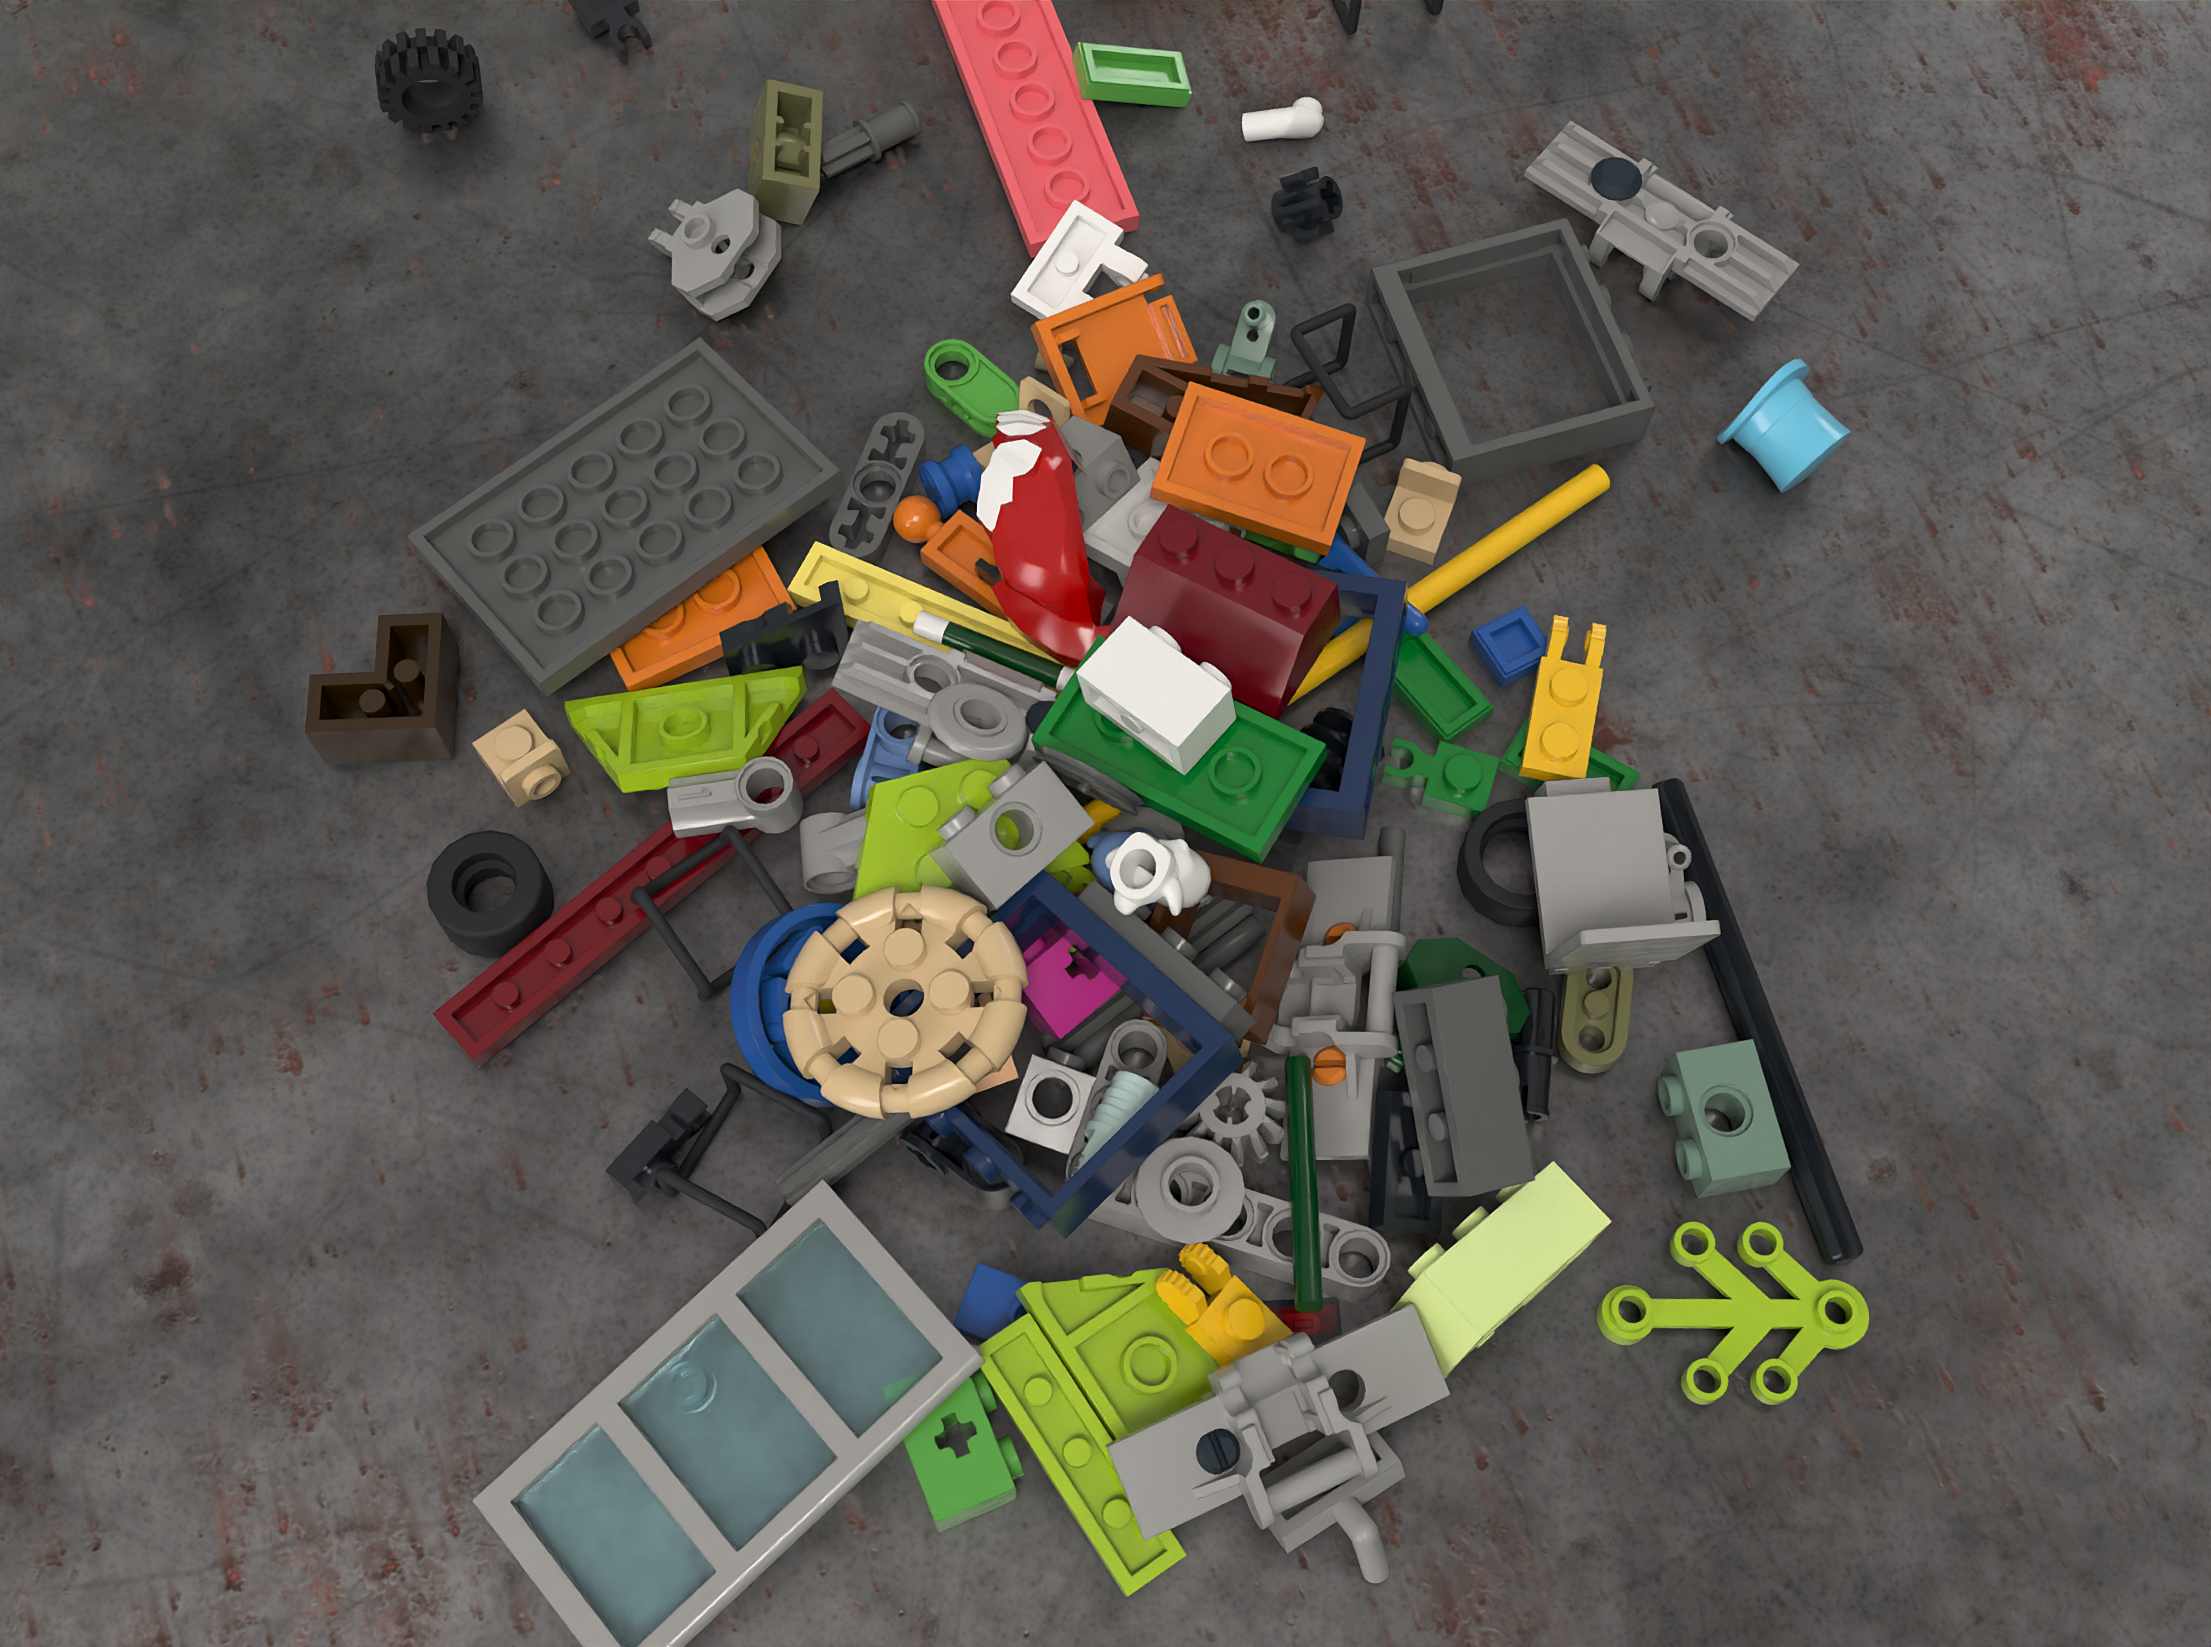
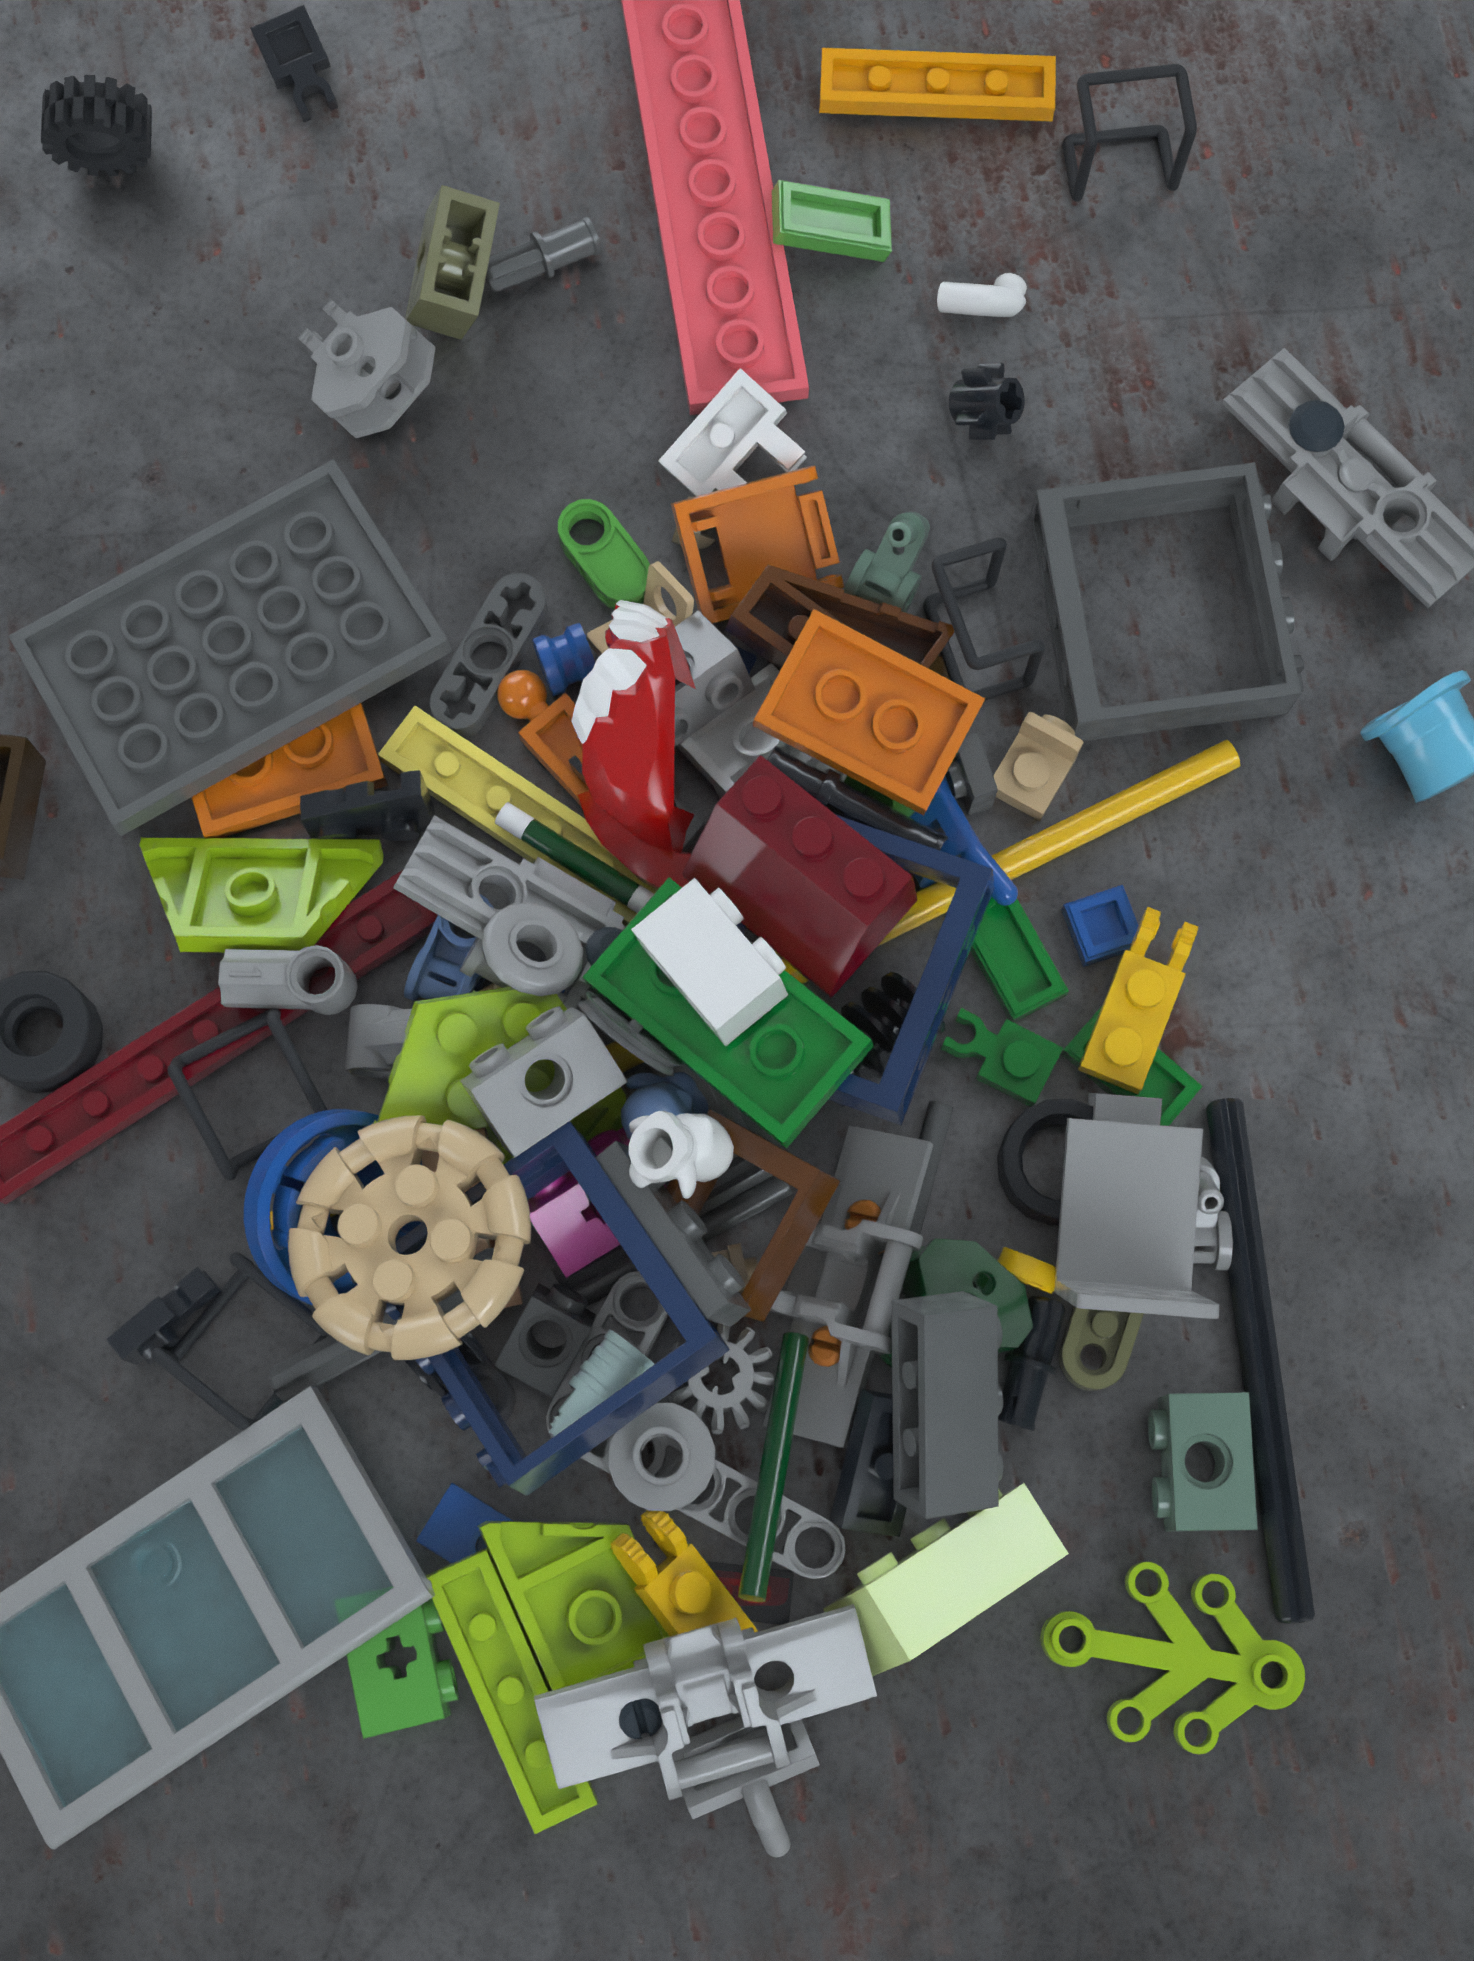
camera: 10 degrees right, 10 degrees up
tan bracket [472,709,571,808] -> none
none -> yellow tile [998,1246,1056,1294]

